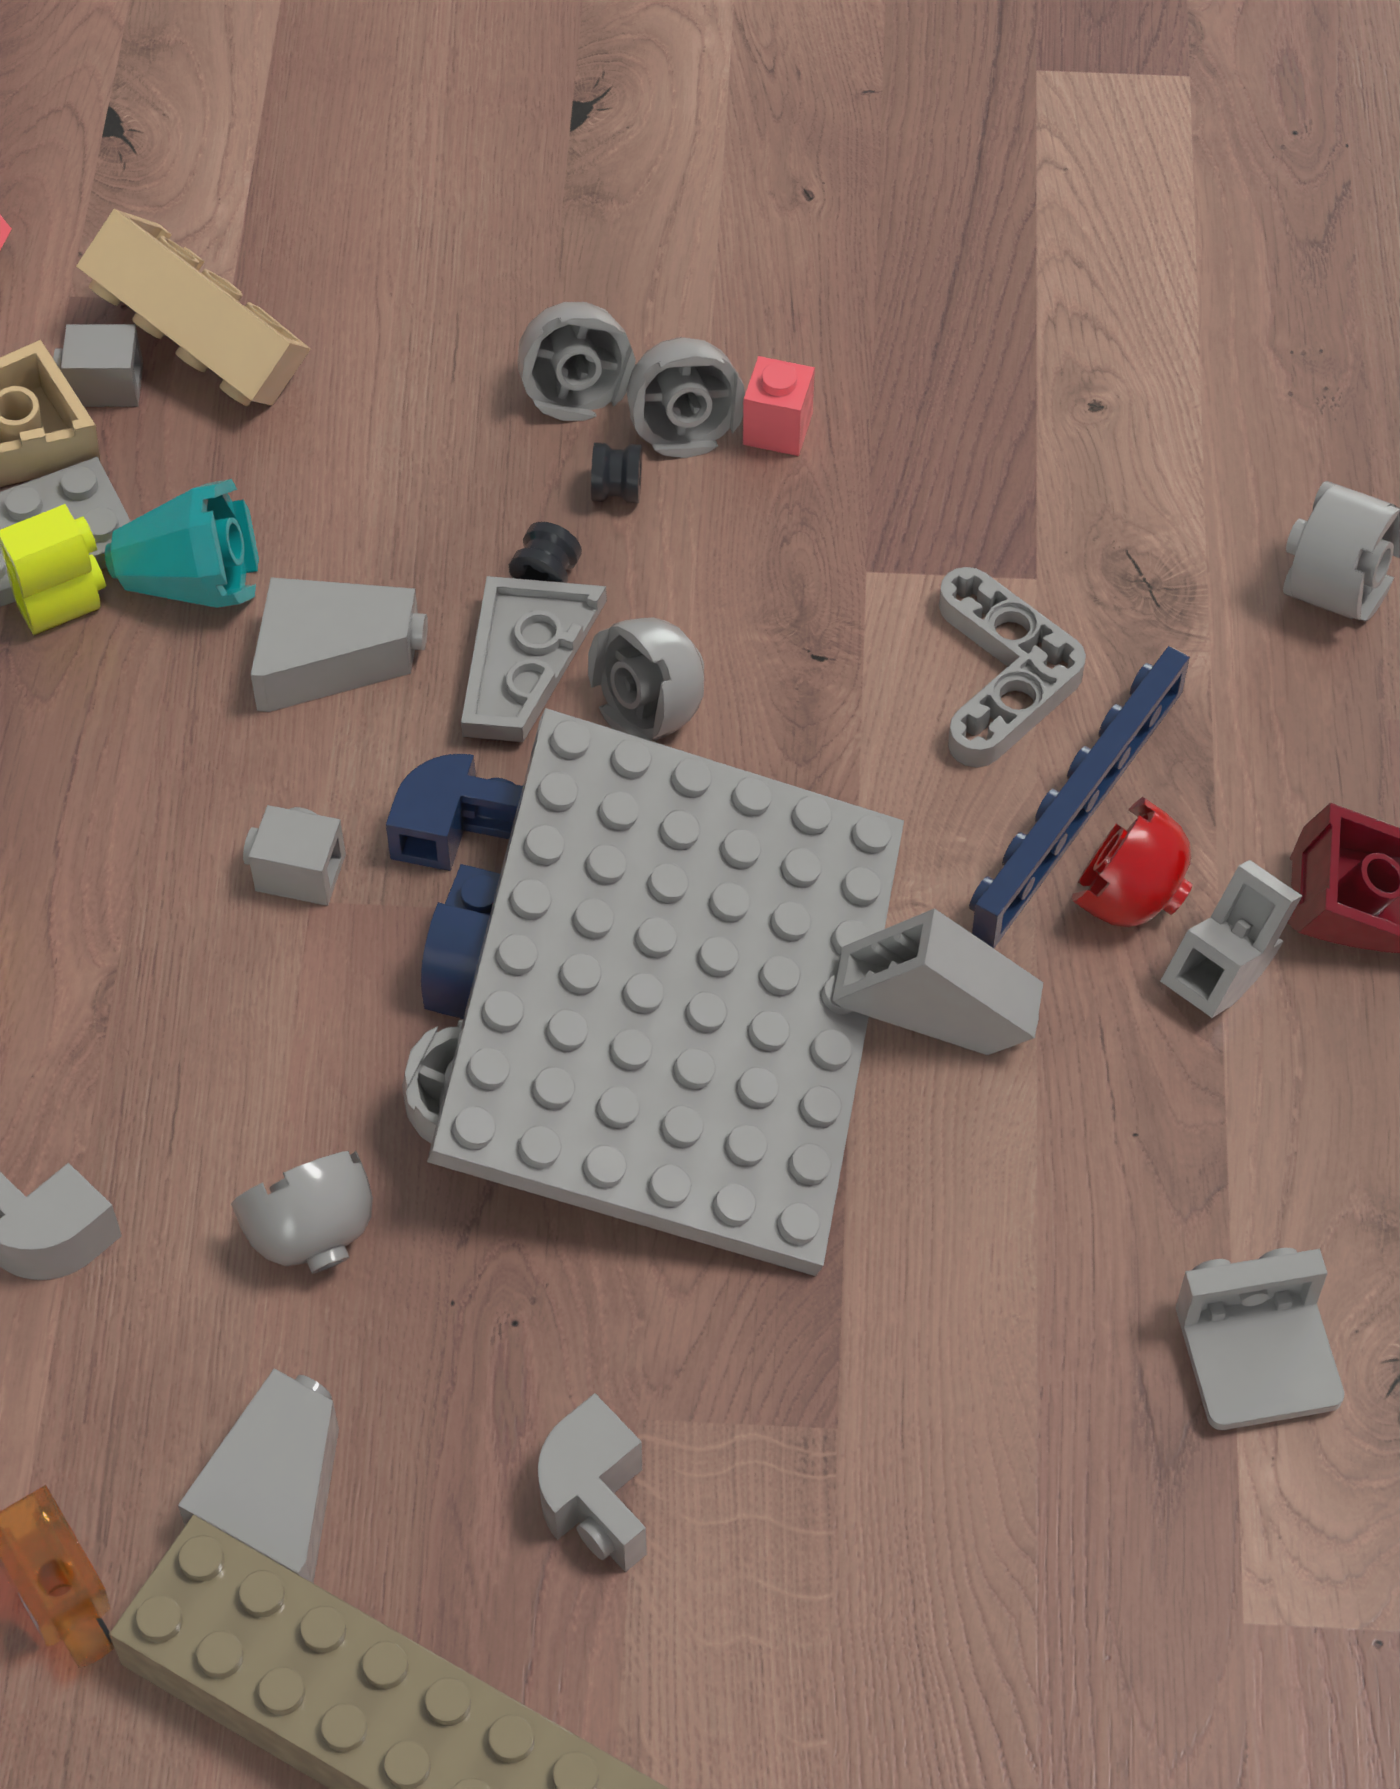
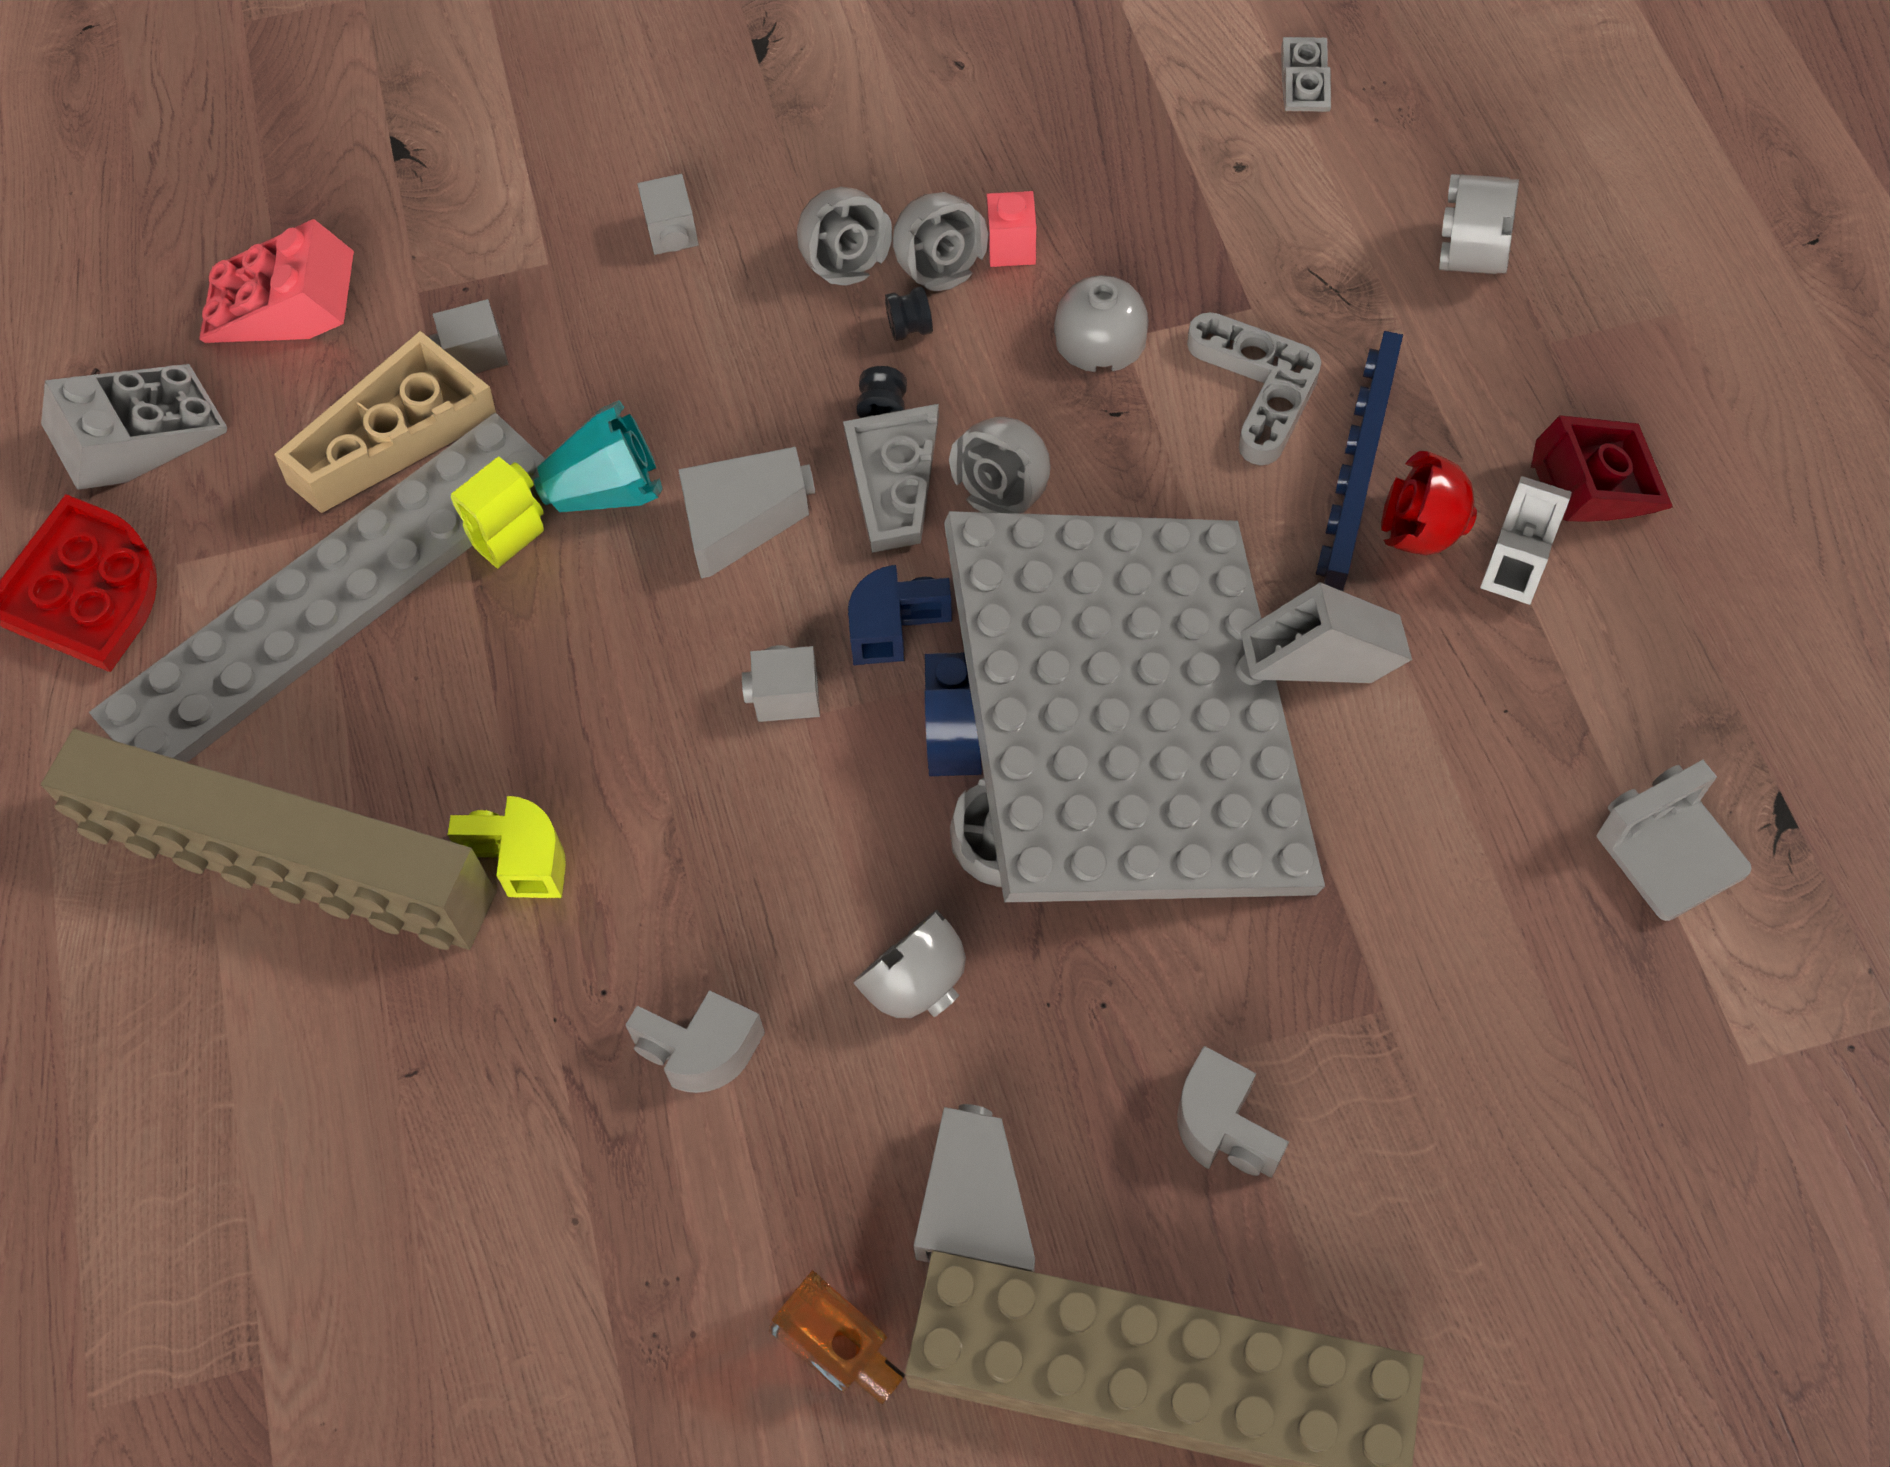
camera: 15 degrees left, 5 degrees up
tan wedge [76,209,310,406] -> none
none -> light grey brick [637,174,699,255]
none -> light grey cylinder [1054,275,1149,372]
none -> light grey slope [1281,37,1331,112]

